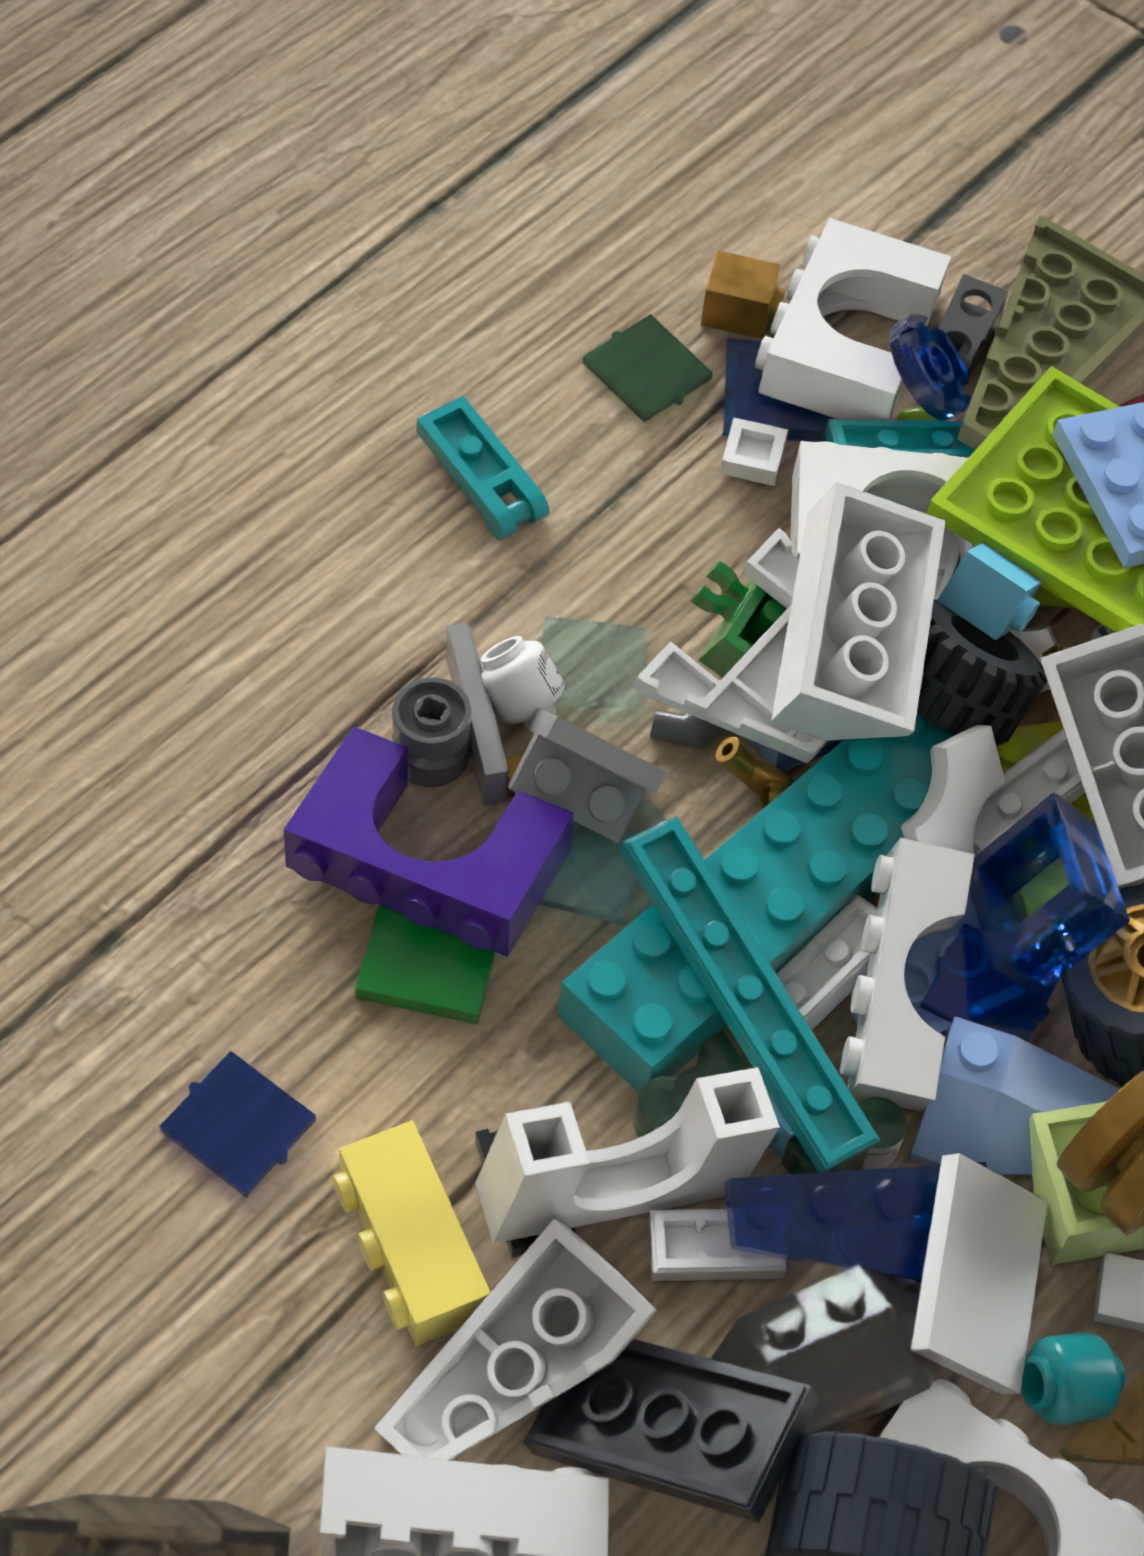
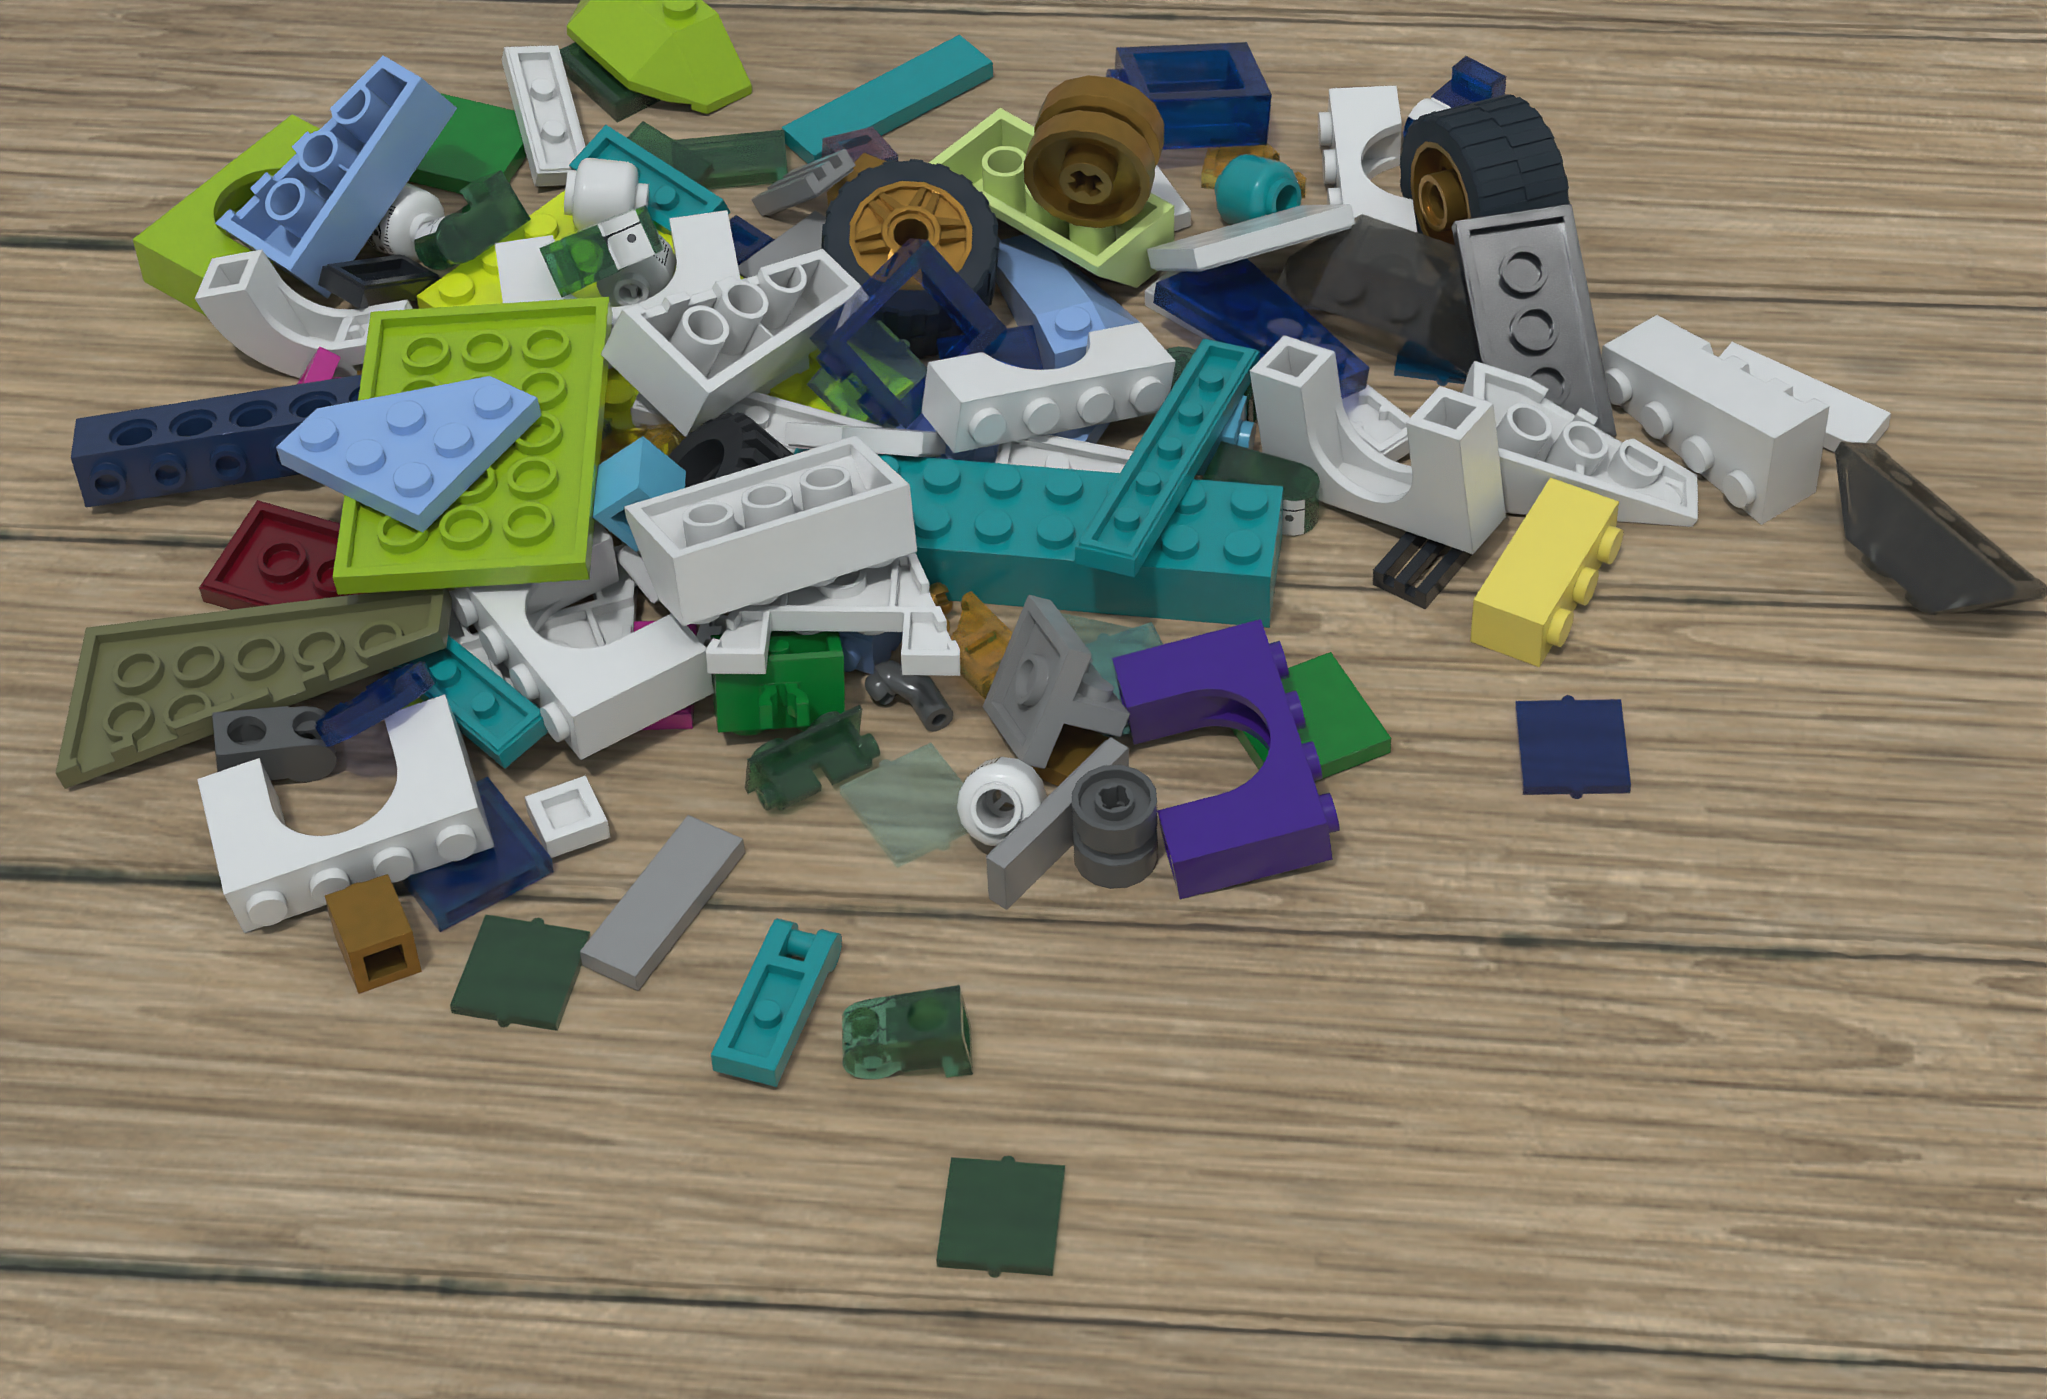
camera: 120 degrees left, 10 degrees down
none -> light grey tile [580,815,745,991]
none -> clear green hinge [745,705,880,811]
none -> clear green leg [842,985,973,1079]
none -> clear green piece [936,1156,1066,1278]
none -> clear yellow tile [951,591,1013,699]

